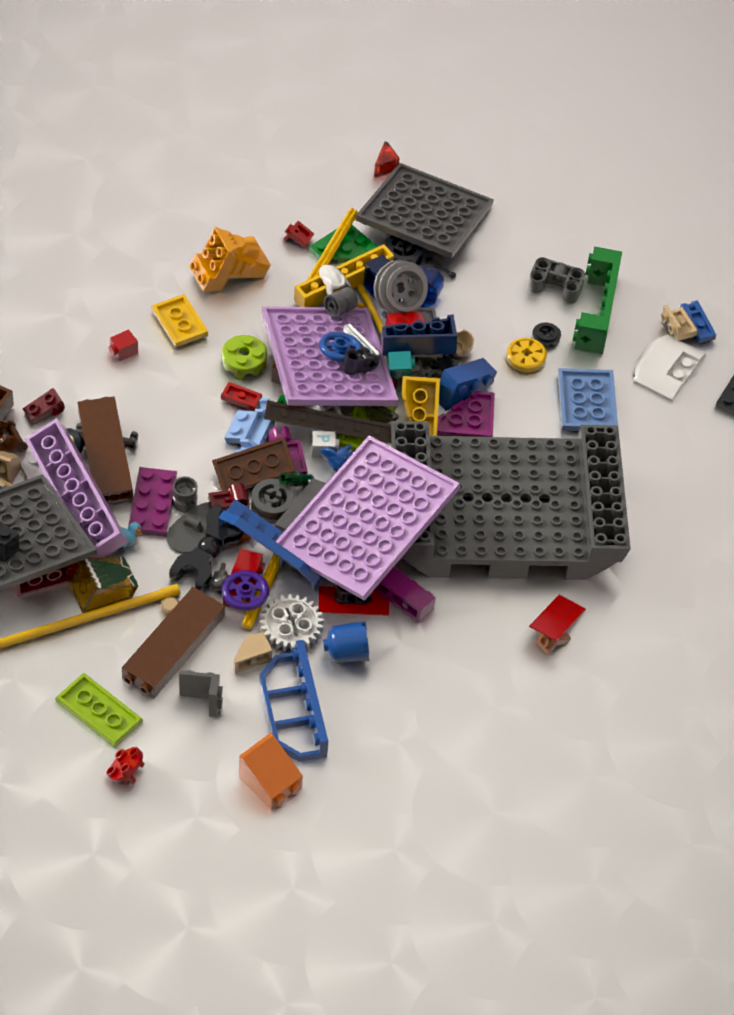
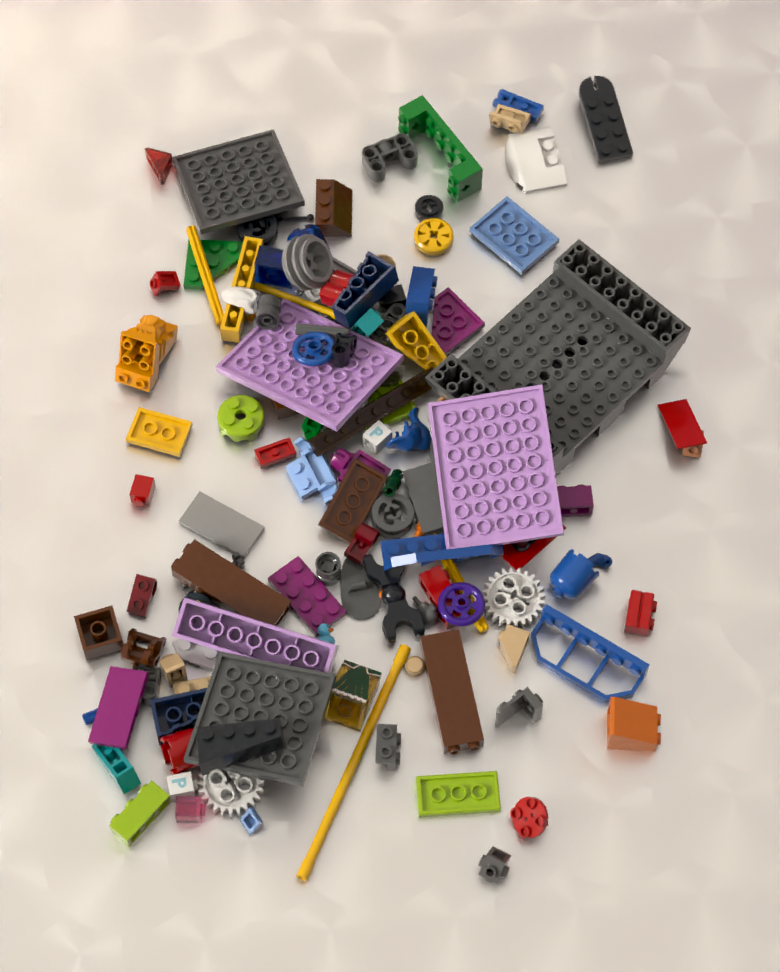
camera: 40 degrees left, 10 degrees up
none -> light grey tile [179,491,265,559]
none -> reddish brown slope [315,179,352,237]
none -> dark grey bracket [375,724,401,771]
none -> dark grey brick [478,846,511,884]
none -> blue arm [588,553,612,568]
none -> red brick [624,590,657,637]

